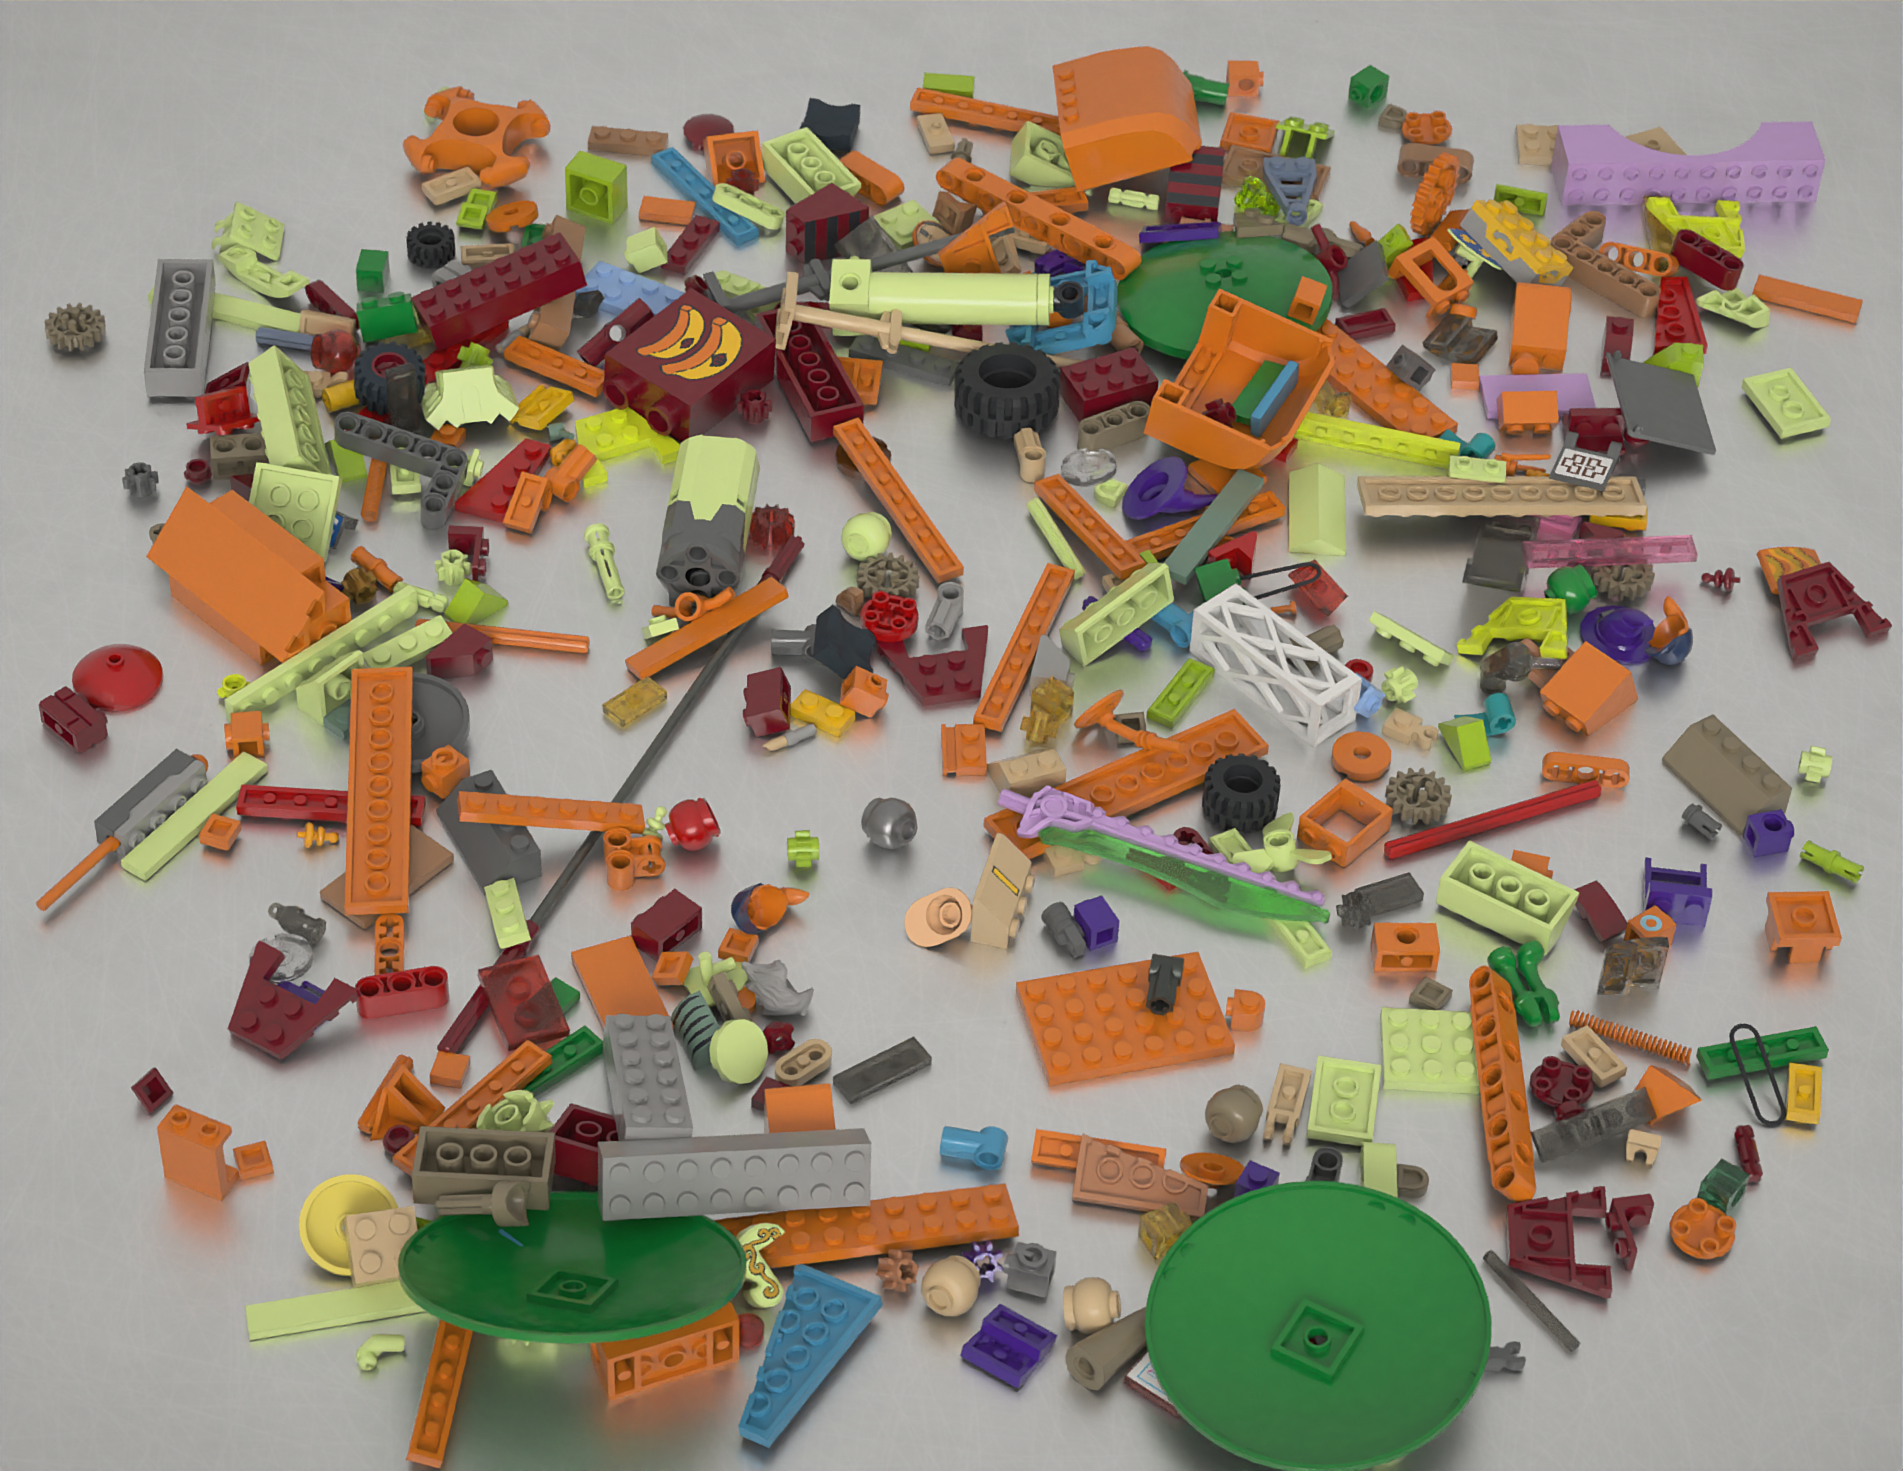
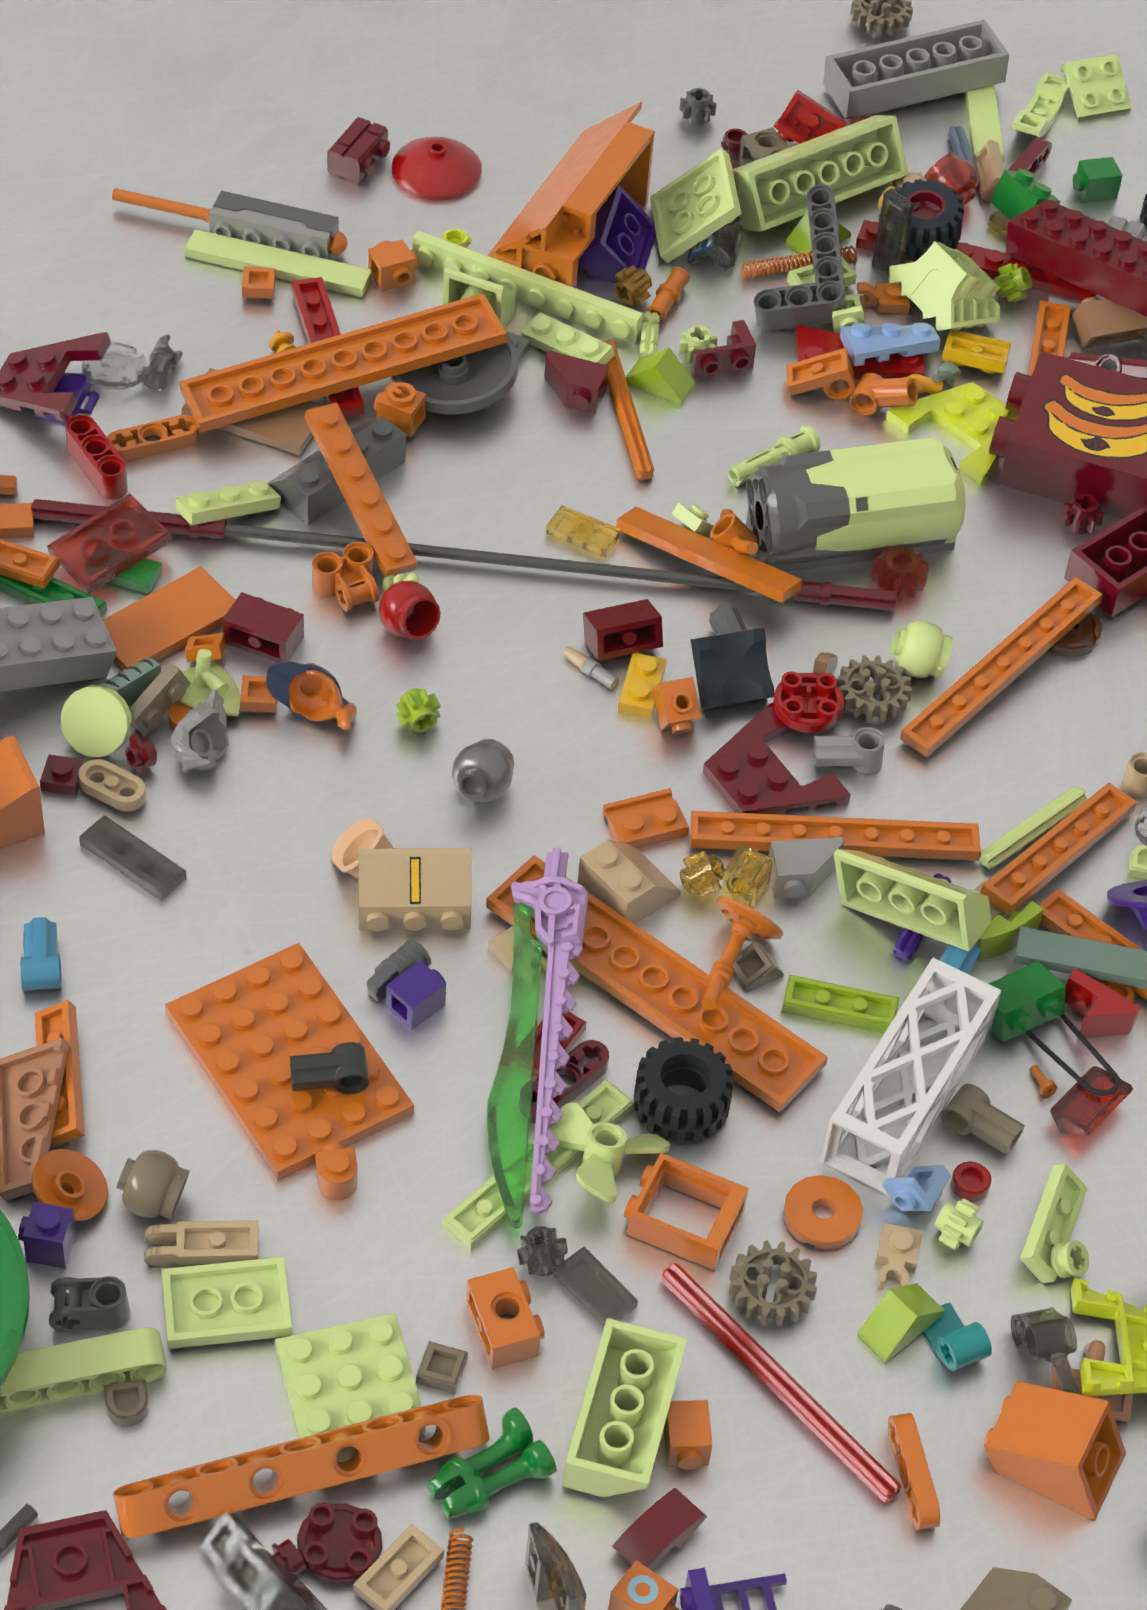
camera: 70 degrees right, 5 degrees up
none -> light blue wing [840,323,940,366]
none -> yellowish green bush [1051,1240,1089,1279]

